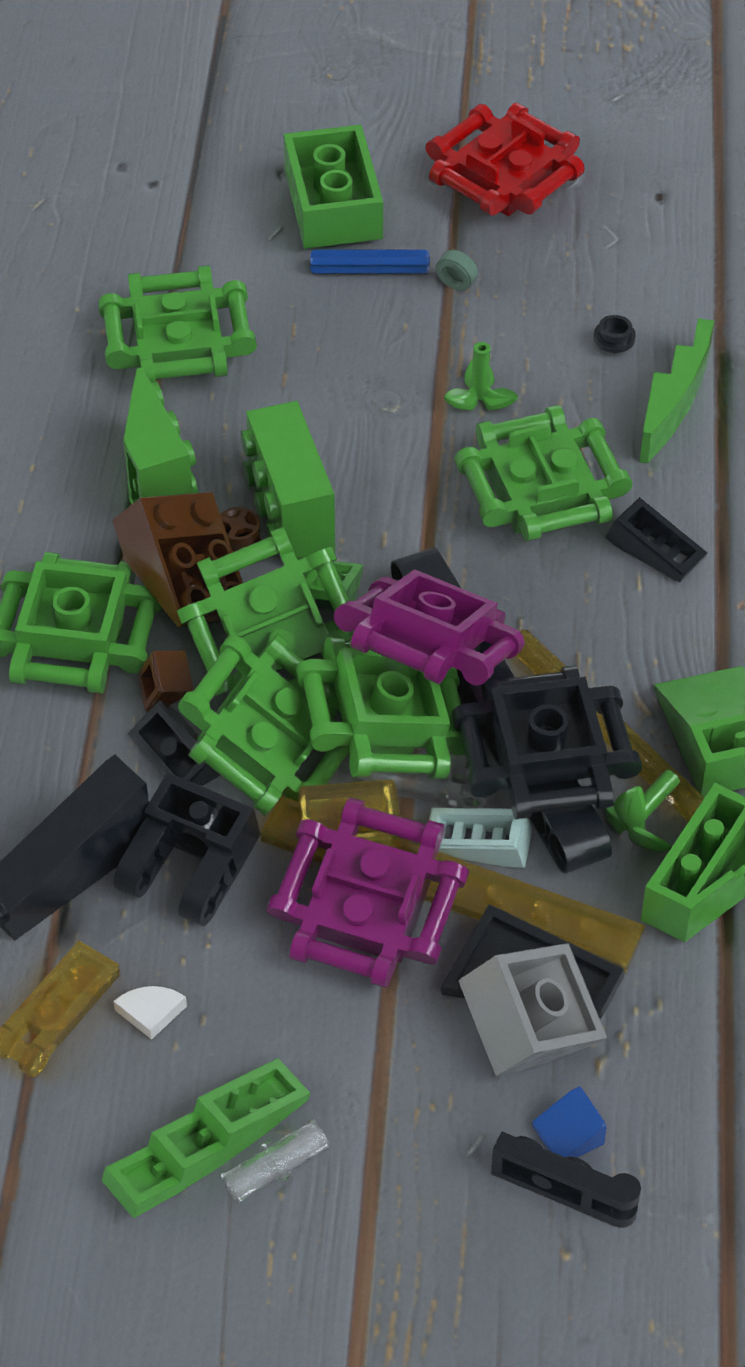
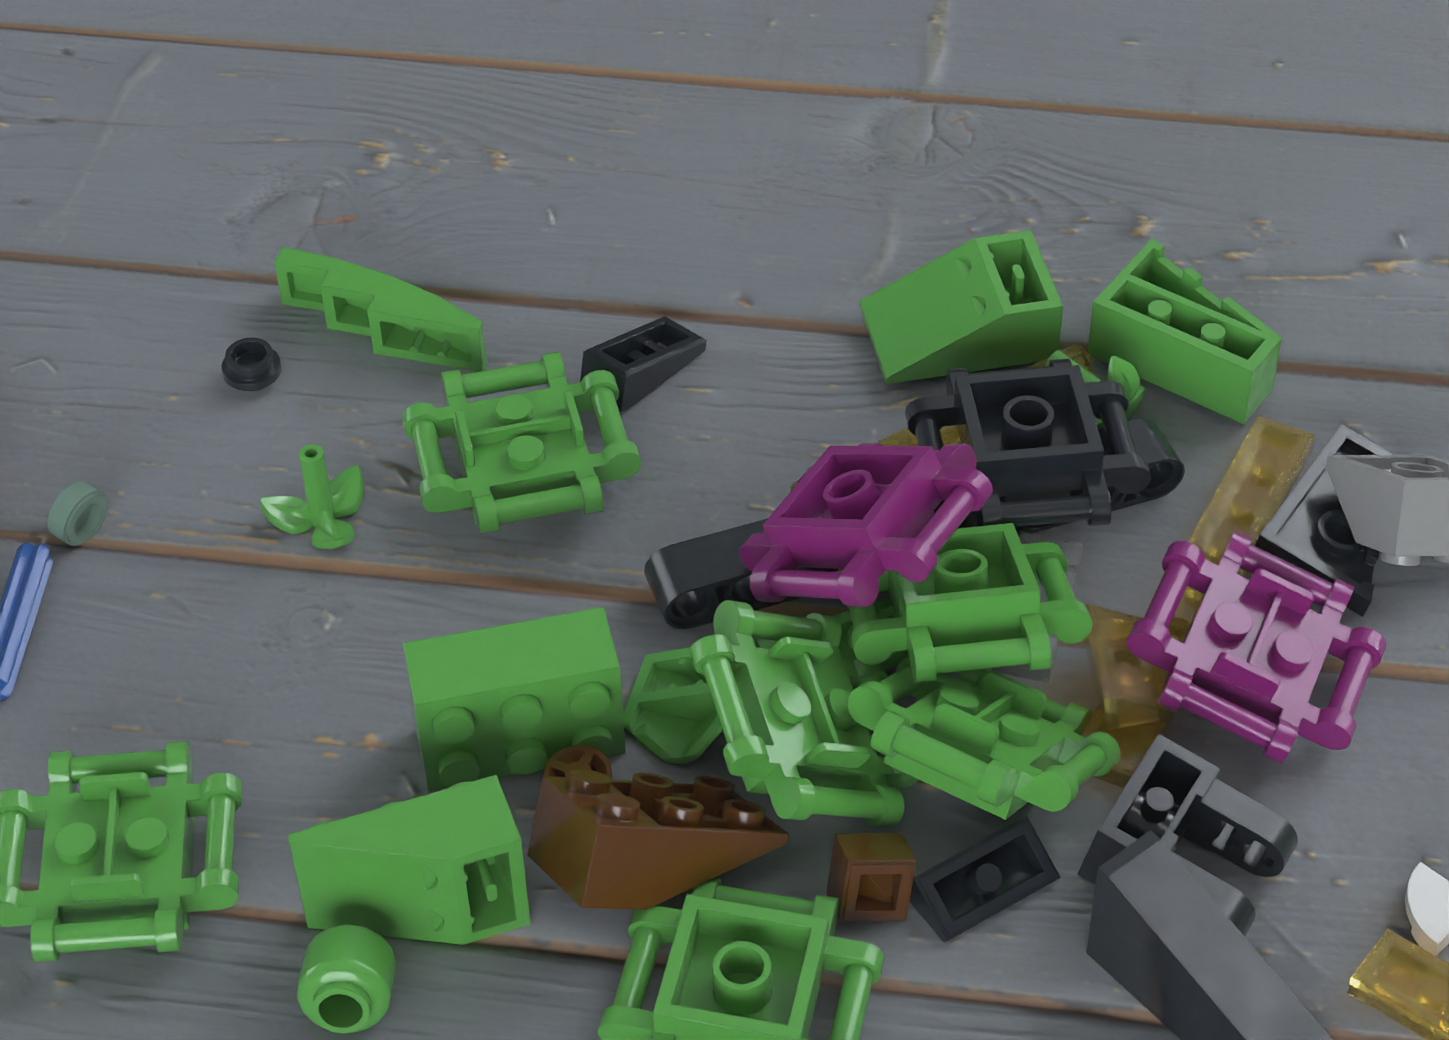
camera: 85 degrees left, 5 degrees down
light aqua slope [429,808,532,868] -> none
none -> bright green head [297,924,397,1034]

